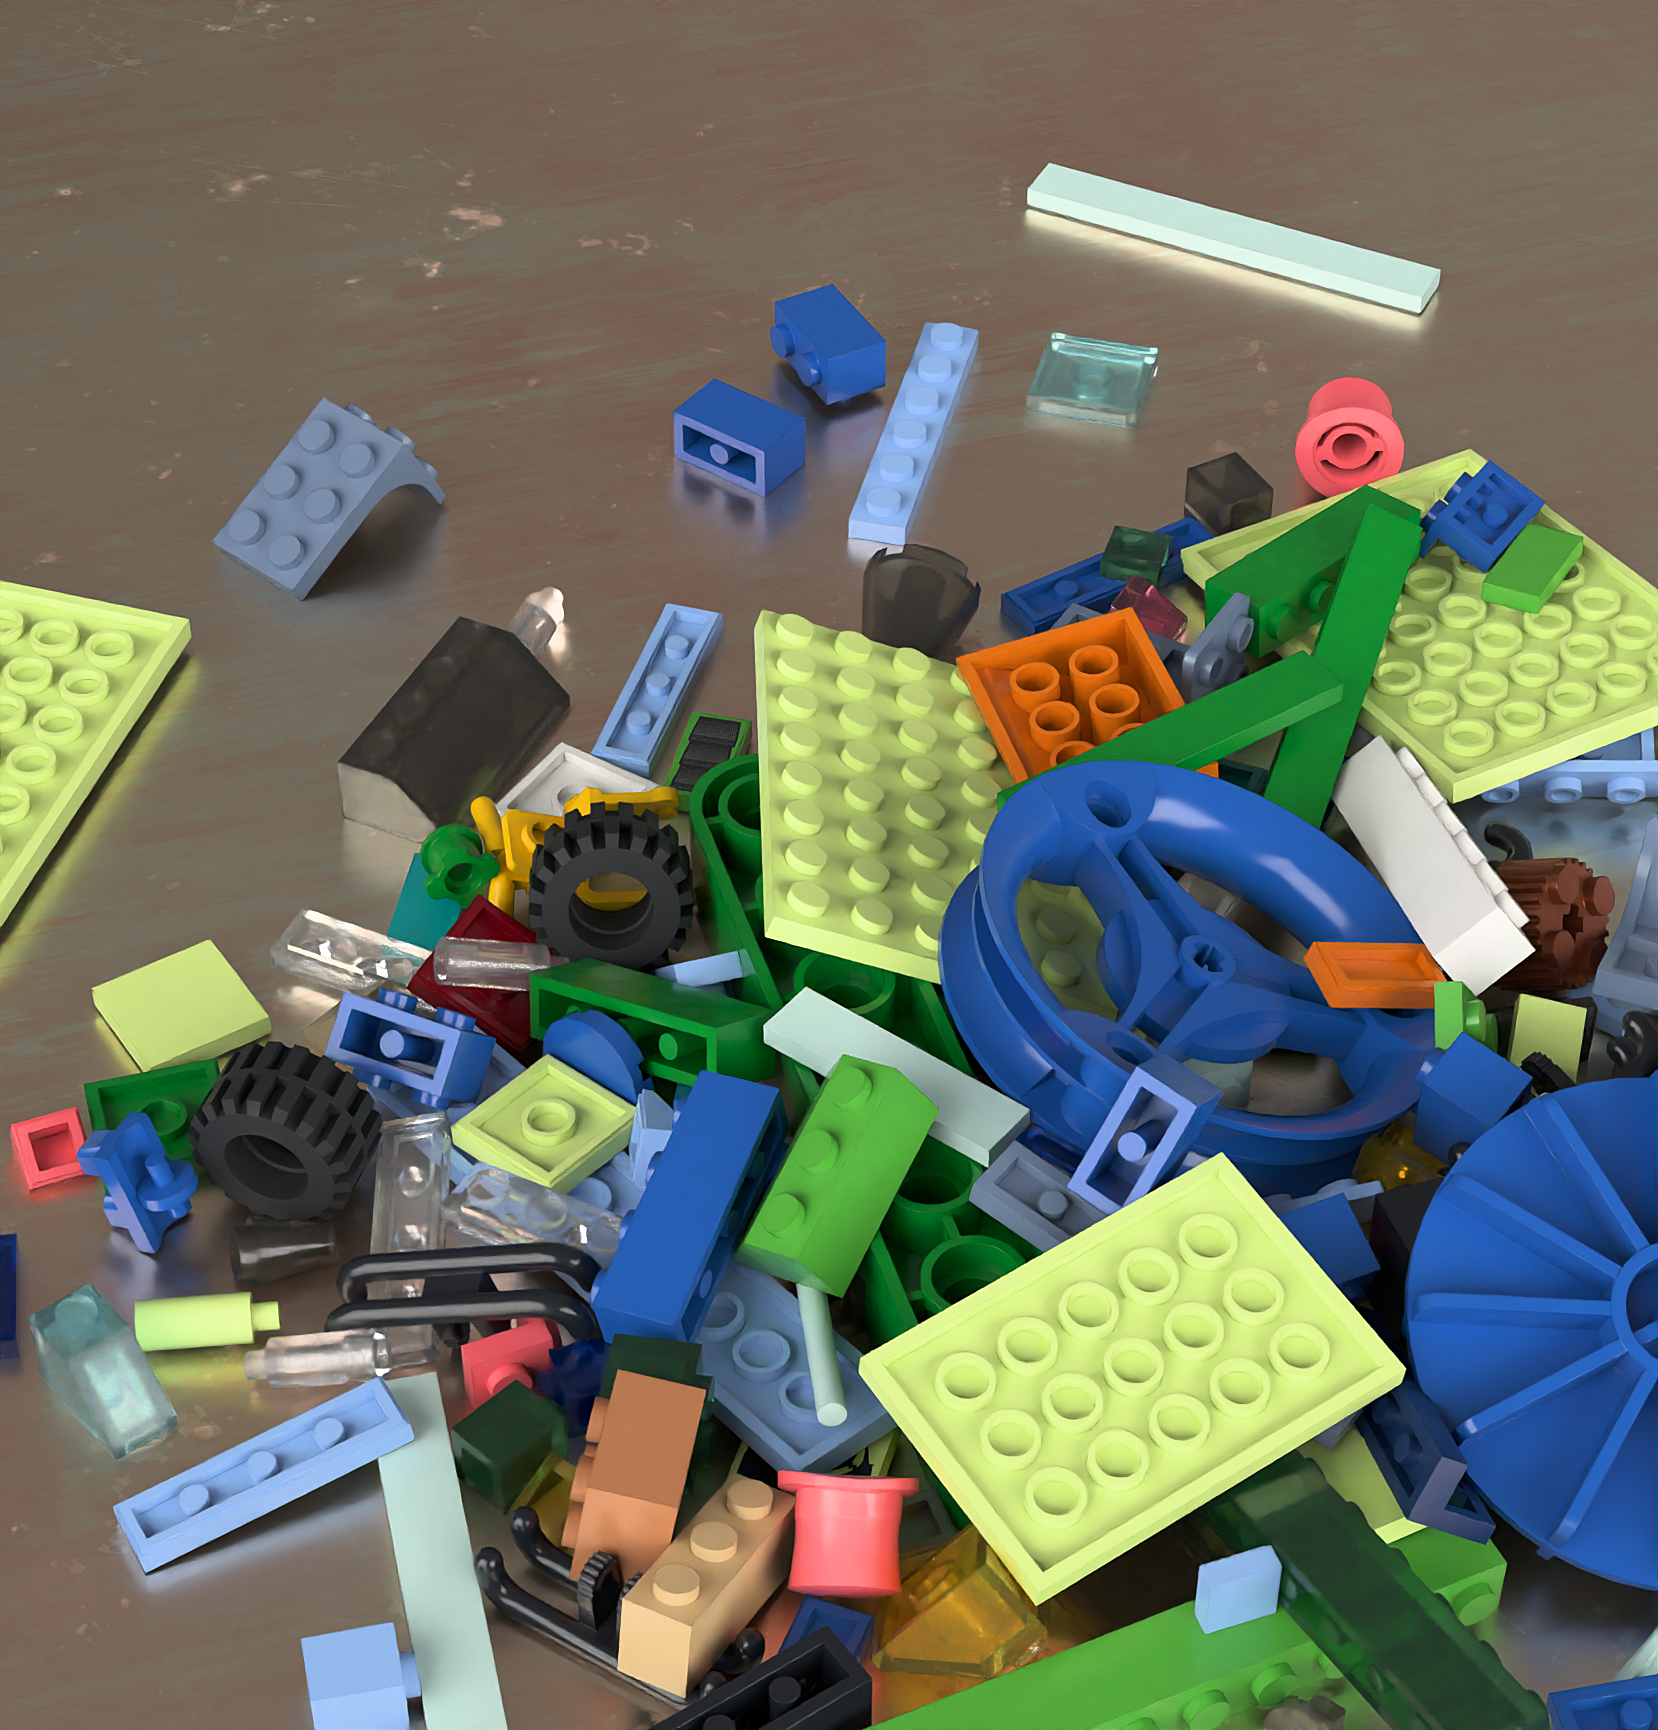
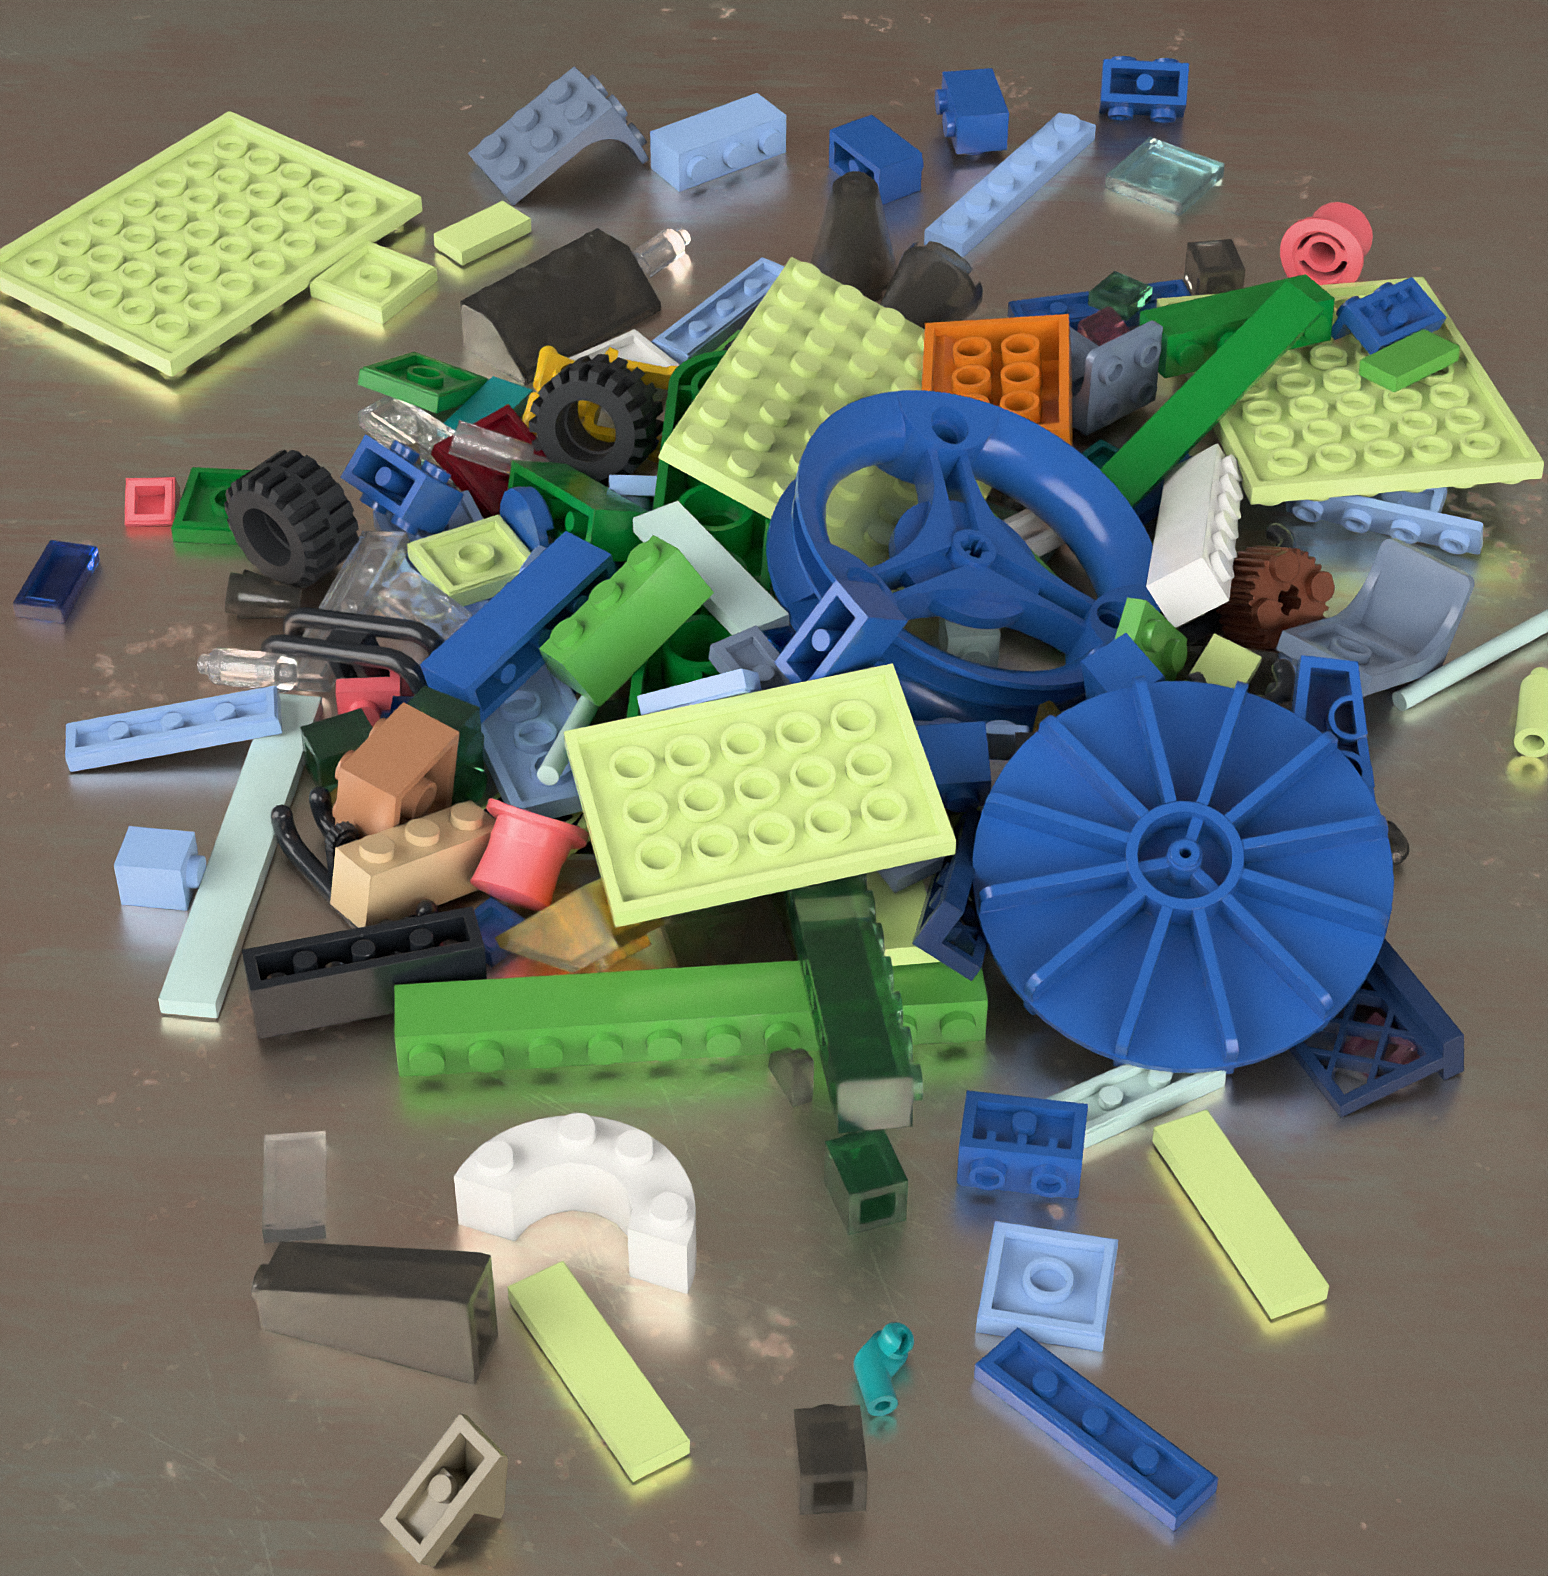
camera: 20 degrees right, 0 degrees up
clear light blue slope [28,1283,178,1461] -> none
blue hips [76,1111,198,1253] -> none
yellowish green tile [92,939,272,1072] -> none
yellowish green cylinder [135,1291,281,1352] -> none
green brick [419,823,500,909] -> none
green tile [997,650,1344,812] -> none
light aqua tile [1027,163,1441,313] -> none
light blue tile [1194,1545,1282,1634] -> none
orange tile [1303,942,1447,1009] -> none
none -> yellowish green tile [309,240,438,325]
none -> green tile [358,352,488,413]
none -> yellowish green tile [434,201,532,265]
none -> light blue tile [637,668,762,715]
none -> light blue brick [650,93,786,192]
none -> clear smoke cone [810,171,898,302]
none -> blue brick [1099,56,1189,123]

